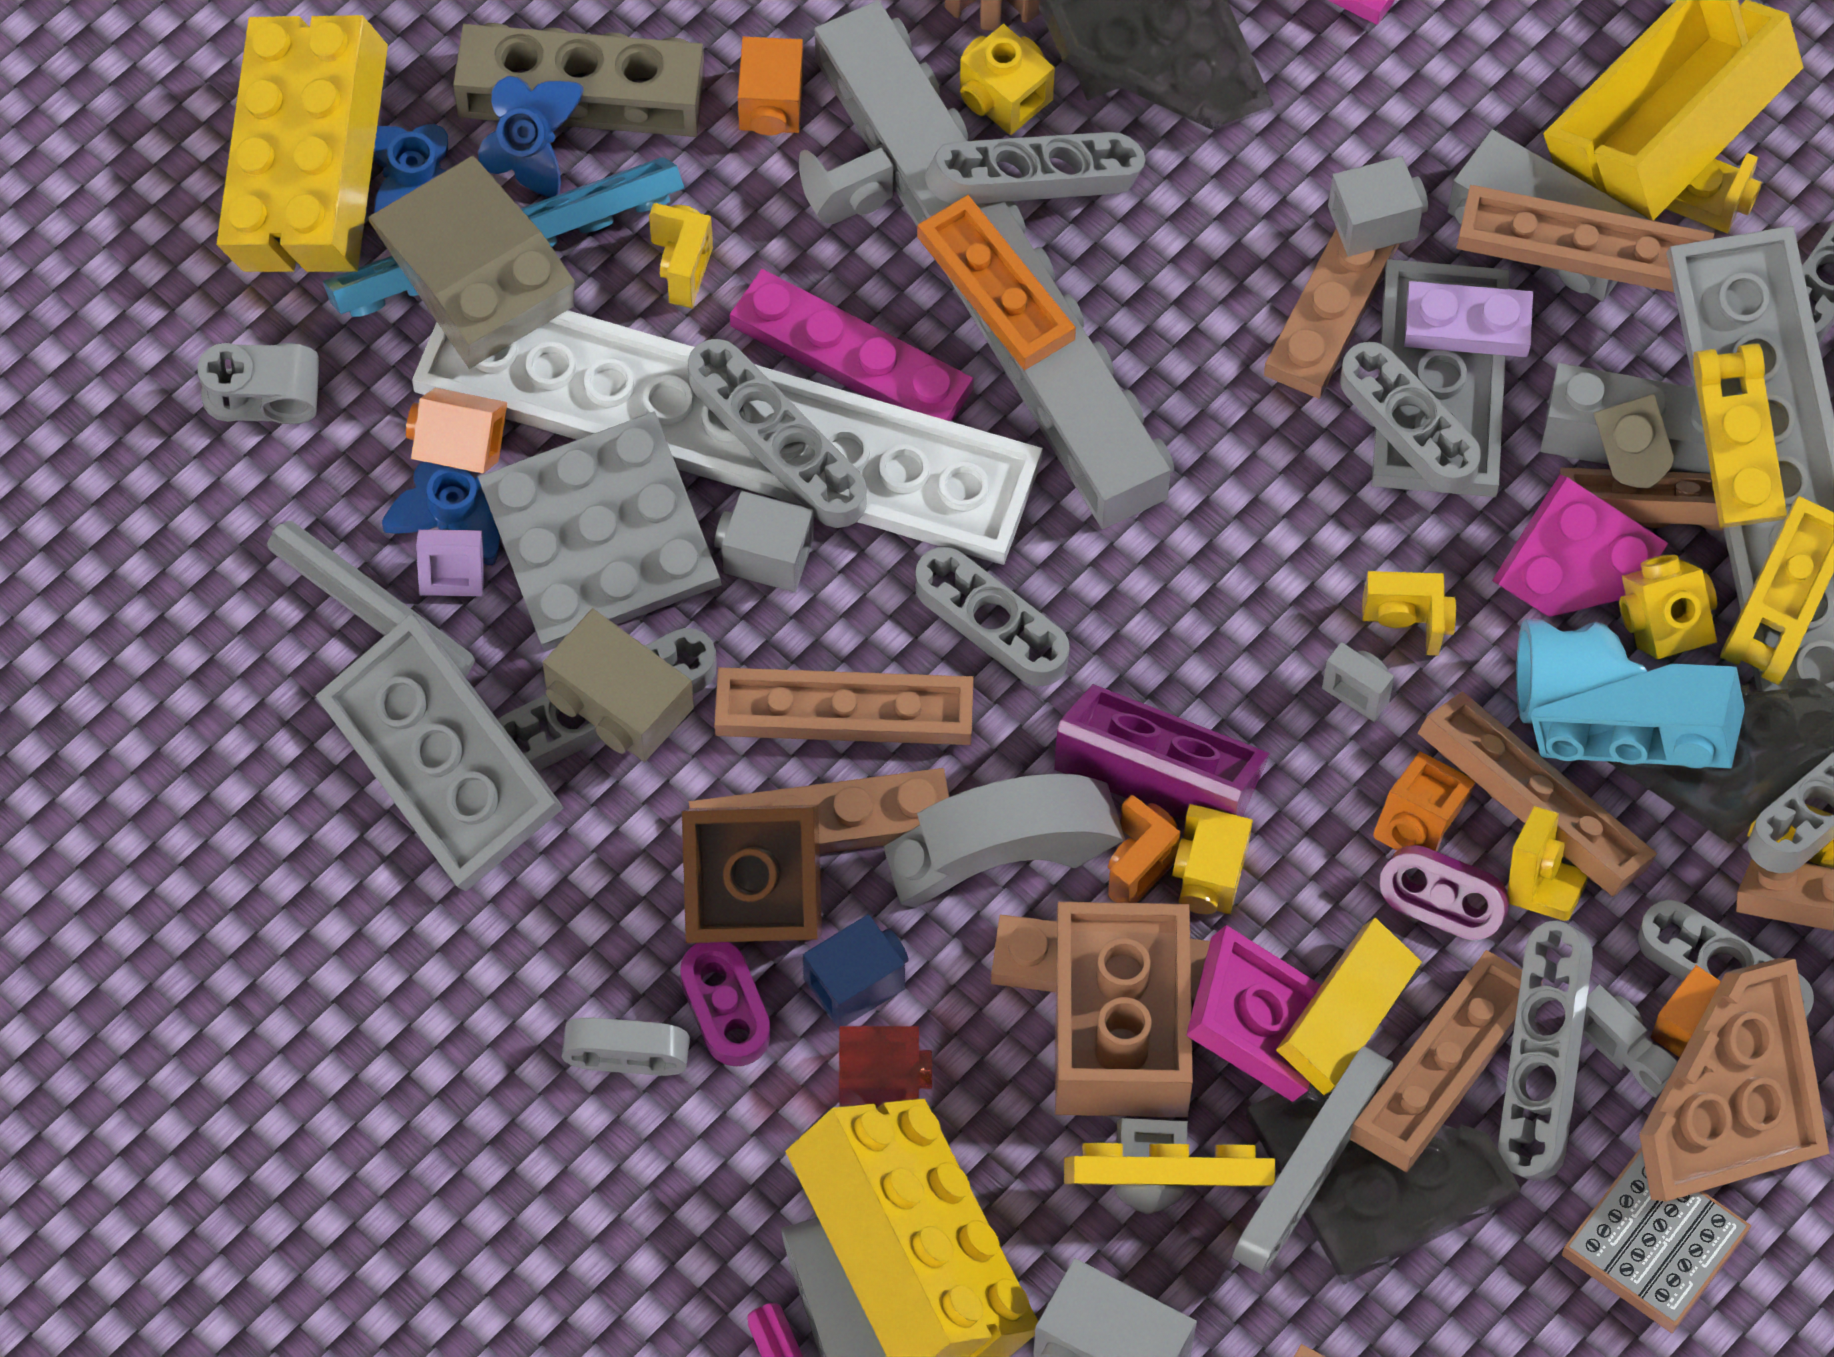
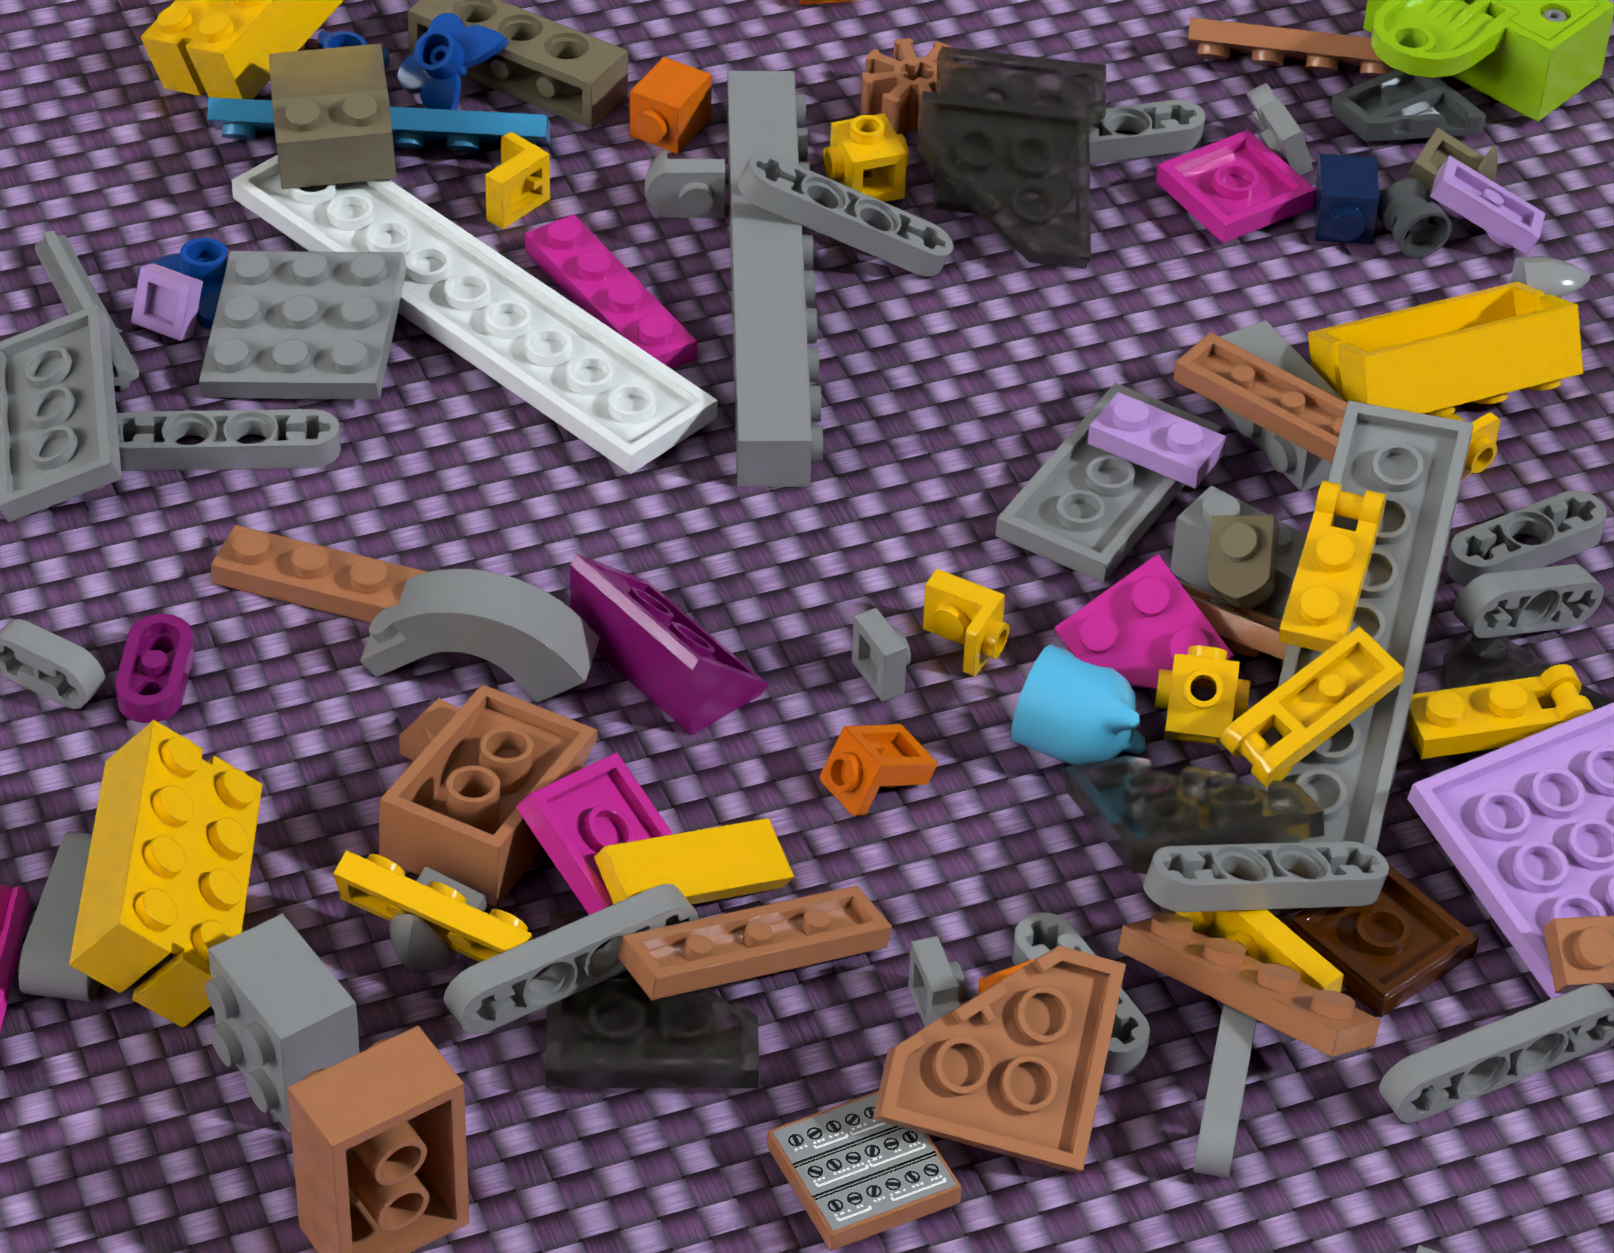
camera: 25 degrees right, 20 degrees down
light grey piece [197,343,319,424] -> none
brick [406,388,507,474] -> none
dark tan brick [542,608,694,763] -> none
reddish brown brick [682,805,822,943] -> none
light grey beam [688,339,867,528] -> none
light grey brick [714,491,814,593] -> none
nougat plate [715,667,974,745] -> none
dark blue brick [803,914,909,1030] -> none
clear red brick [839,1026,932,1108] -> none
light grey beam [915,547,1069,686] -> none
orange plate [917,195,1076,371] -> none
orange bracket [1107,795,1180,903] -> none
yellow brick [1172,804,1253,914] -> none
nougat plate [1263,228,1400,399] -> none
light grey brick [1328,156,1428,257] -> none
light grey beam [1340,342,1481,493] -> none
plate [1380,845,1509,940] -> none
nougat plate [1418,691,1658,897] -> none
light grey beam [1498,921,1593,1181] -> none
yellow bracket [1507,806,1588,921] -> none
medium azure slope [1531,664,1745,768] -> none

